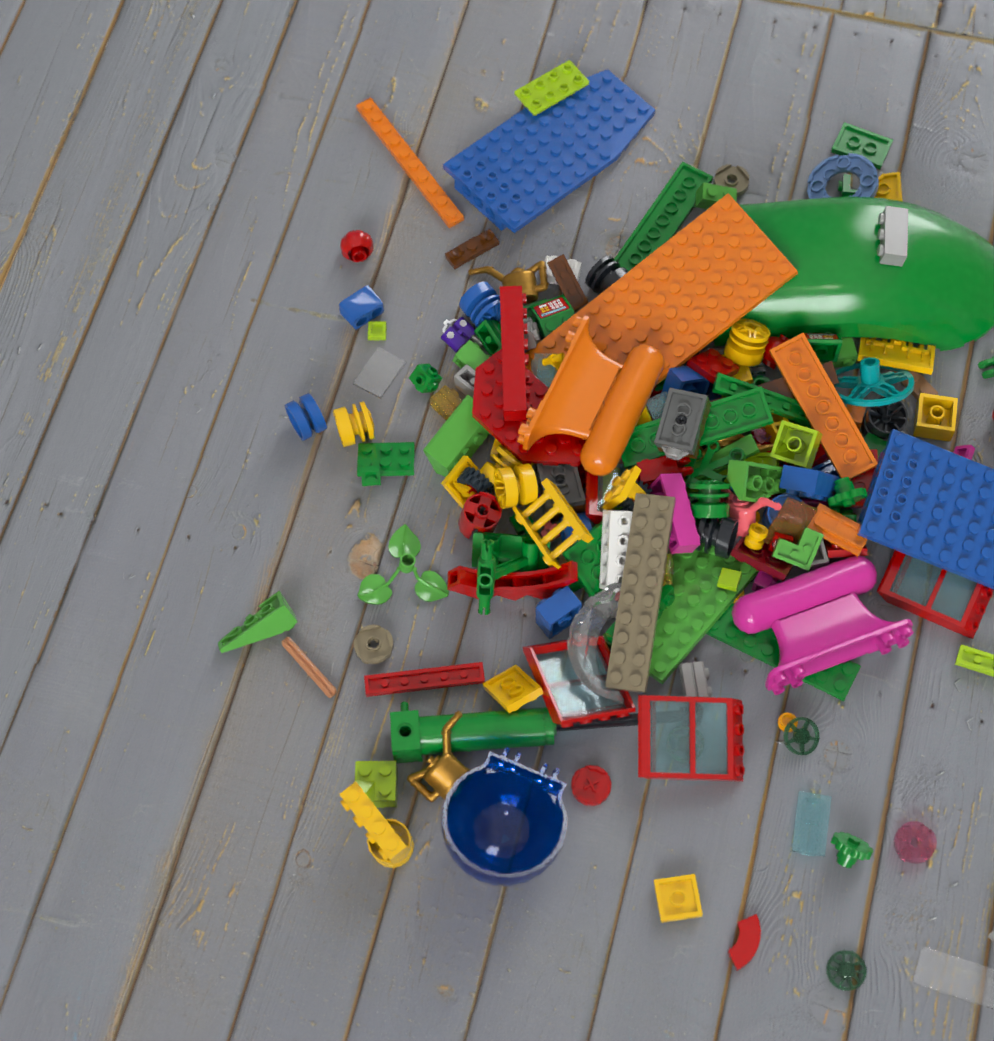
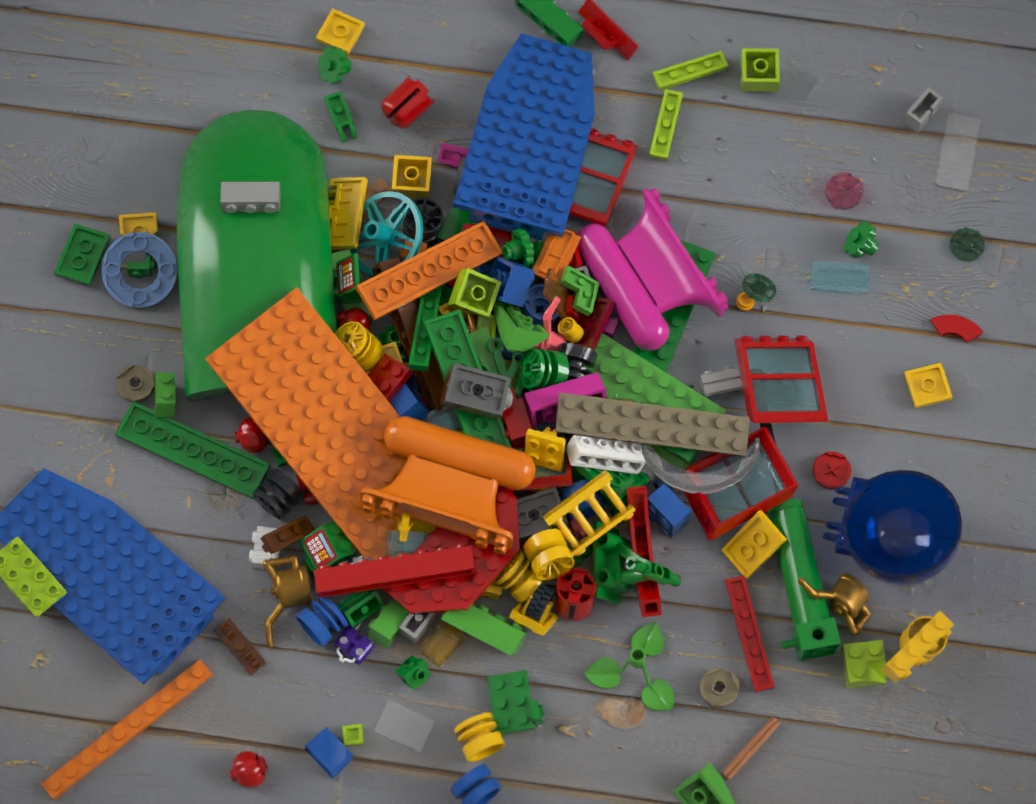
camera: 100 degrees left, 5 degrees up
lime tile [717,568,742,591] -> none

